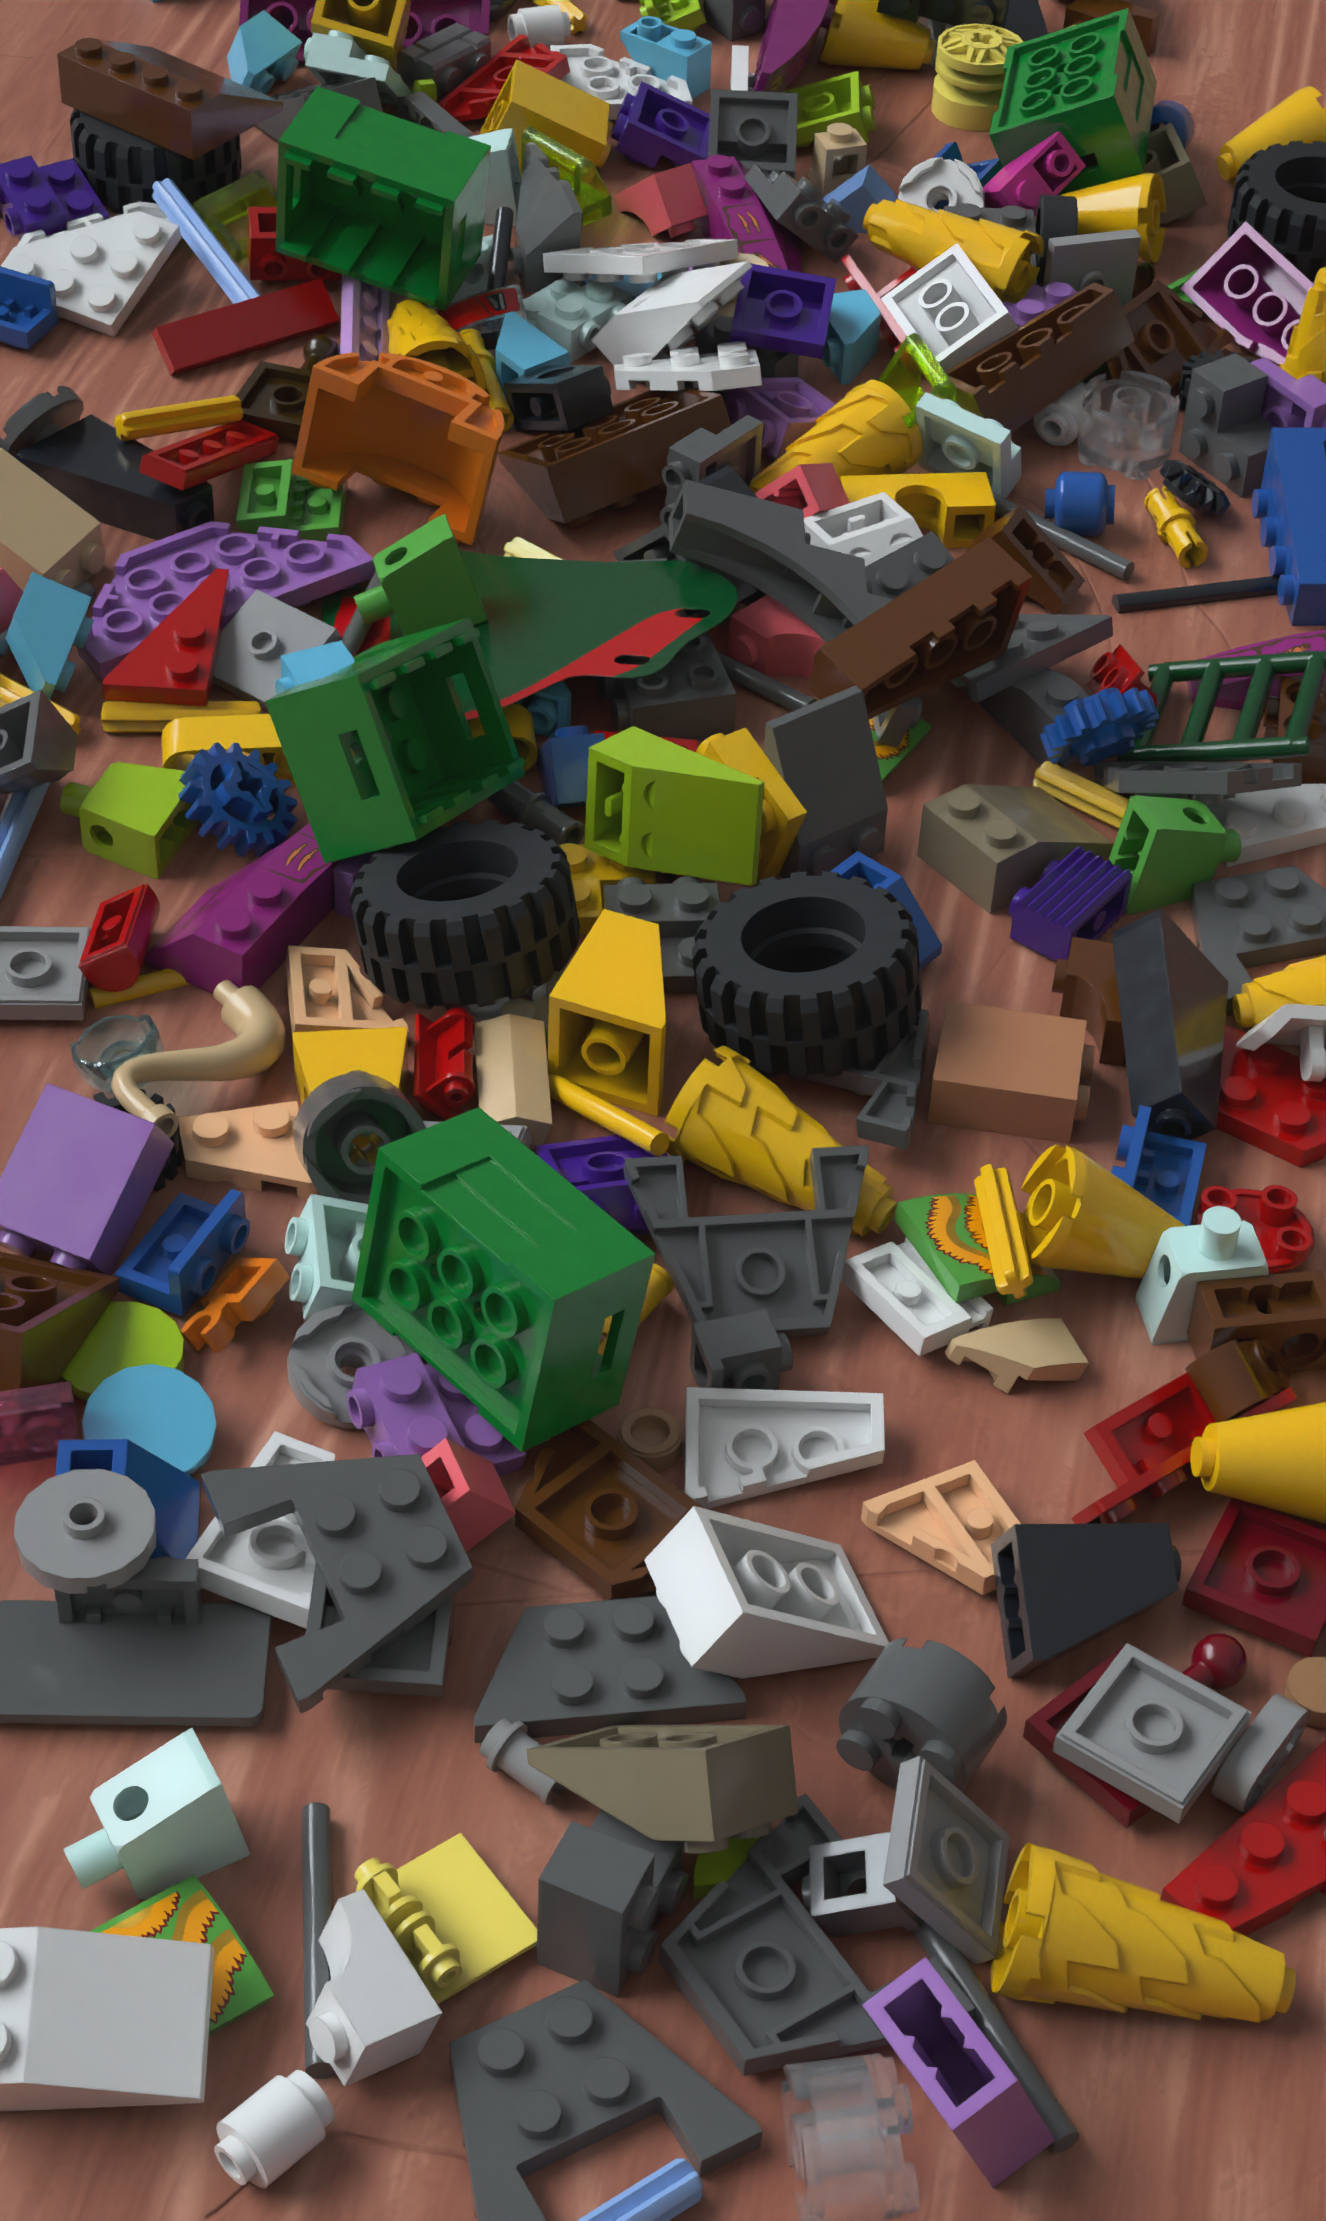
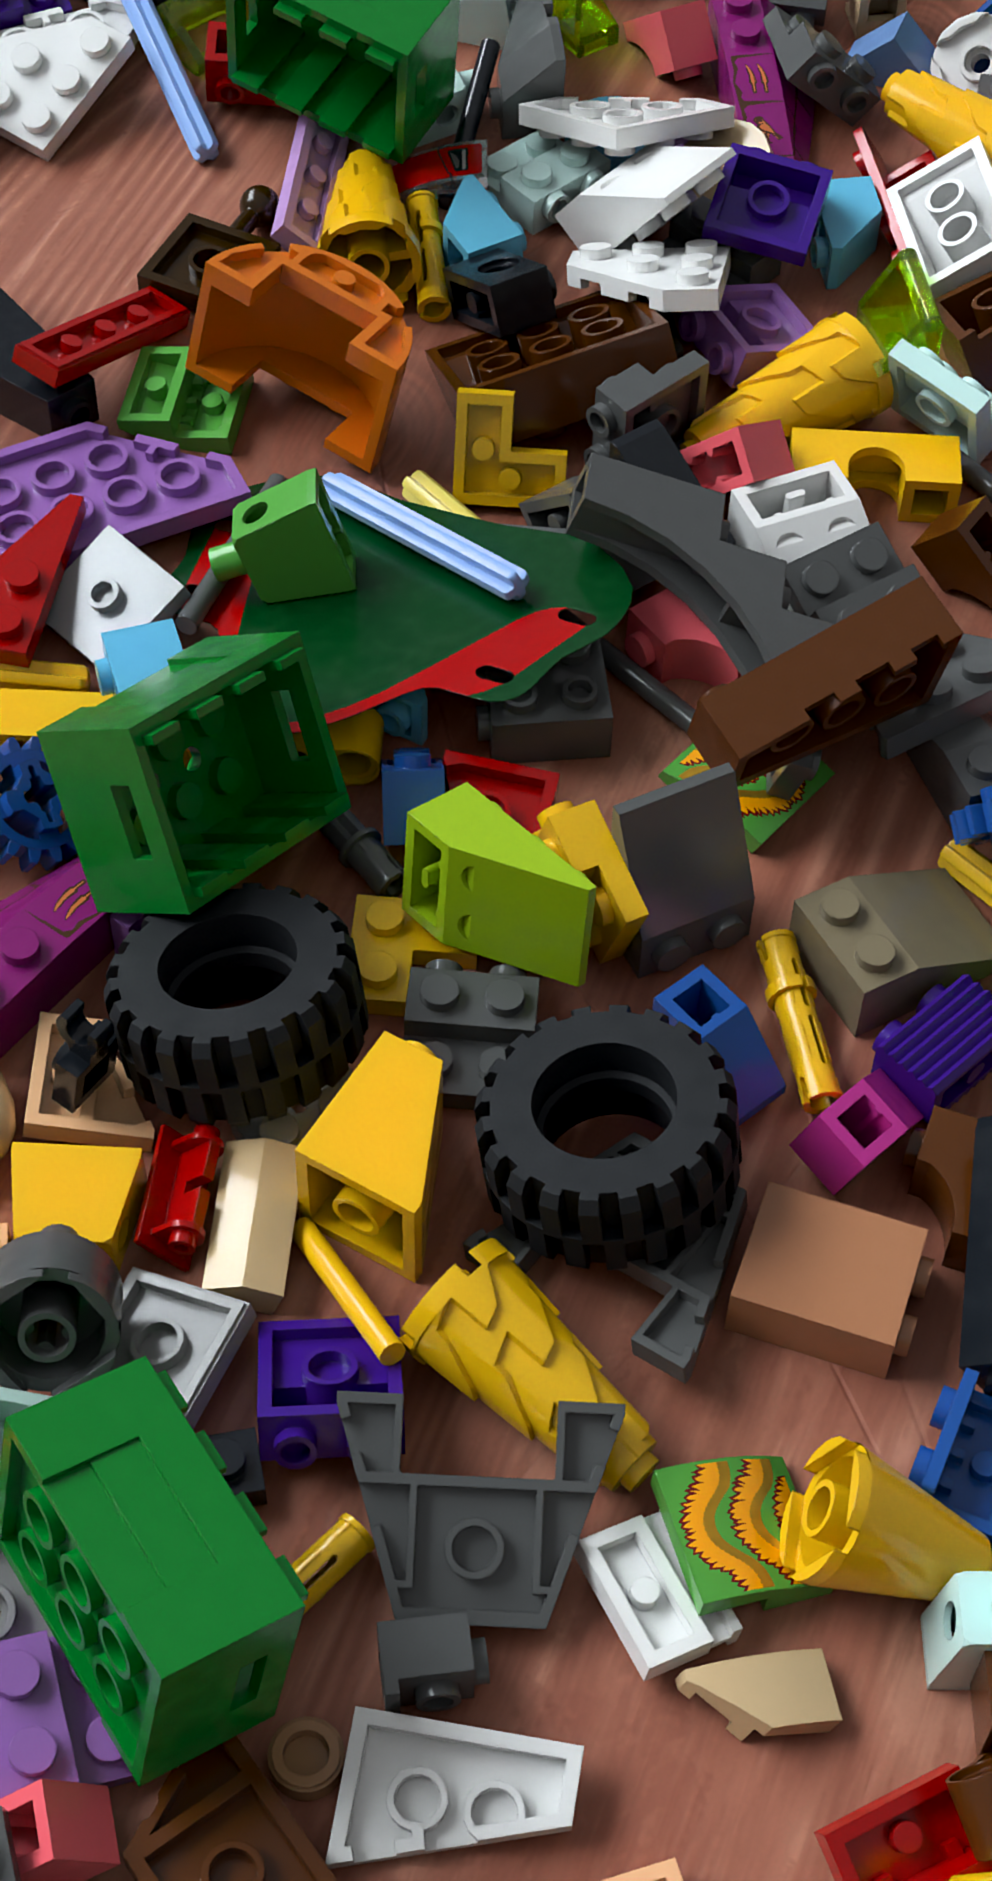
camera: 10 degrees right, 10 degrees up
yellow axle [113,395,244,441] -> none
red tile [152,278,340,376] -> none
yellow axle [974,1164,1034,1299] -> none
none -> black plate [52,998,118,1113]
none -> light blue axle [321,472,530,600]
none -> yellow plate [452,387,568,508]
none -> yellow pin [756,929,843,1114]
none -> dark pink slope [789,1068,924,1196]

